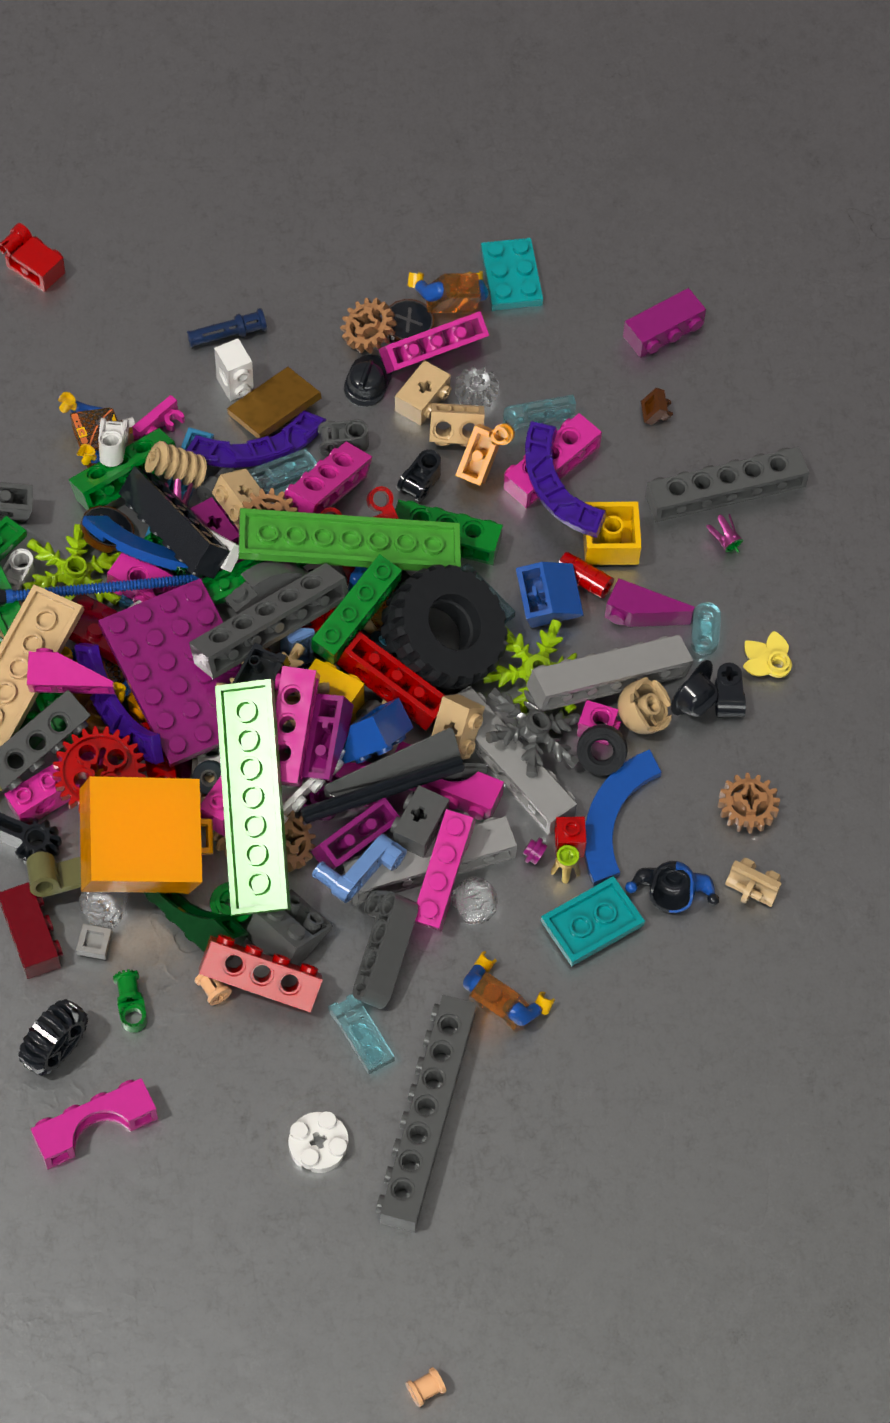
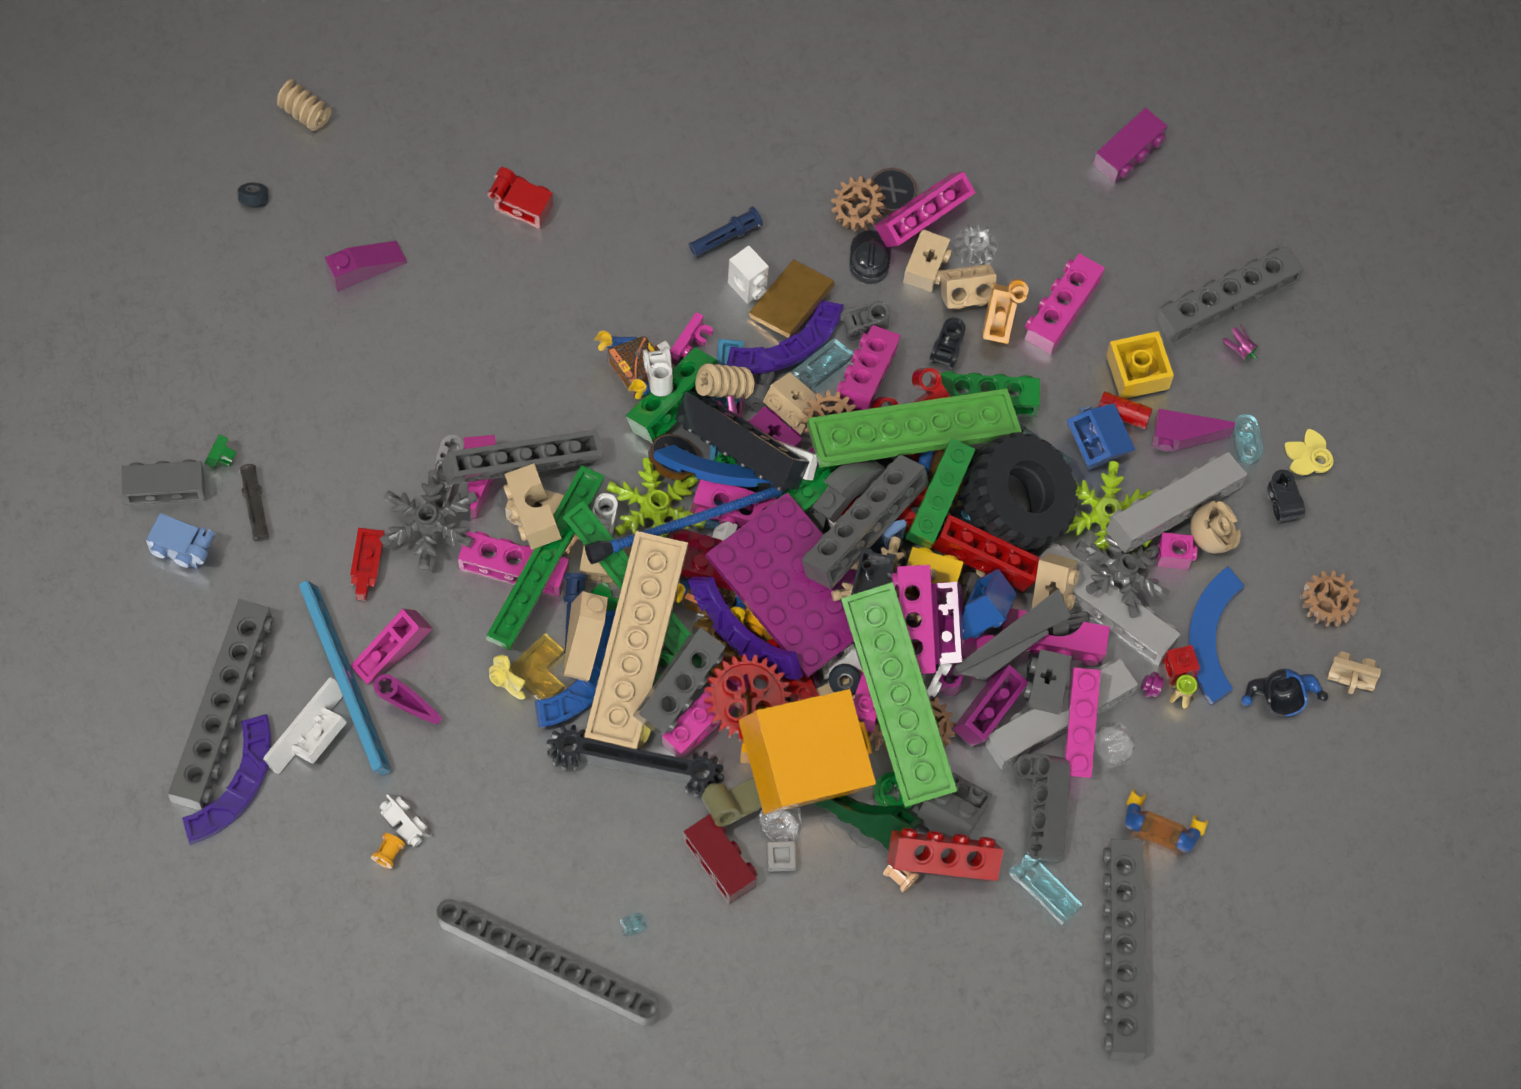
camera: 15 degrees left, 5 degrees up
black gear [18,999,88,1076] -> none
dark pink slope [27,648,115,694] -> none
dark pink arch [30,1078,158,1169] -> none
green connector [113,969,147,1033] -> none
white plate [288,1111,349,1173] -> none
black axle [301,756,465,823] -> none
medium blue beam [312,834,407,903] -> none
clear orange torso [407,271,489,313] -> none
teal plate [480,238,543,311] -> none
clear light blue plate [503,395,576,432] -> none
dark purple tile [525,421,606,538] -> none
teal plate [540,876,645,967] -> none
black tyre [577,724,628,776] -> none
reddish brown tile [641,388,673,425] -> none
black piece [671,660,718,717] -> none

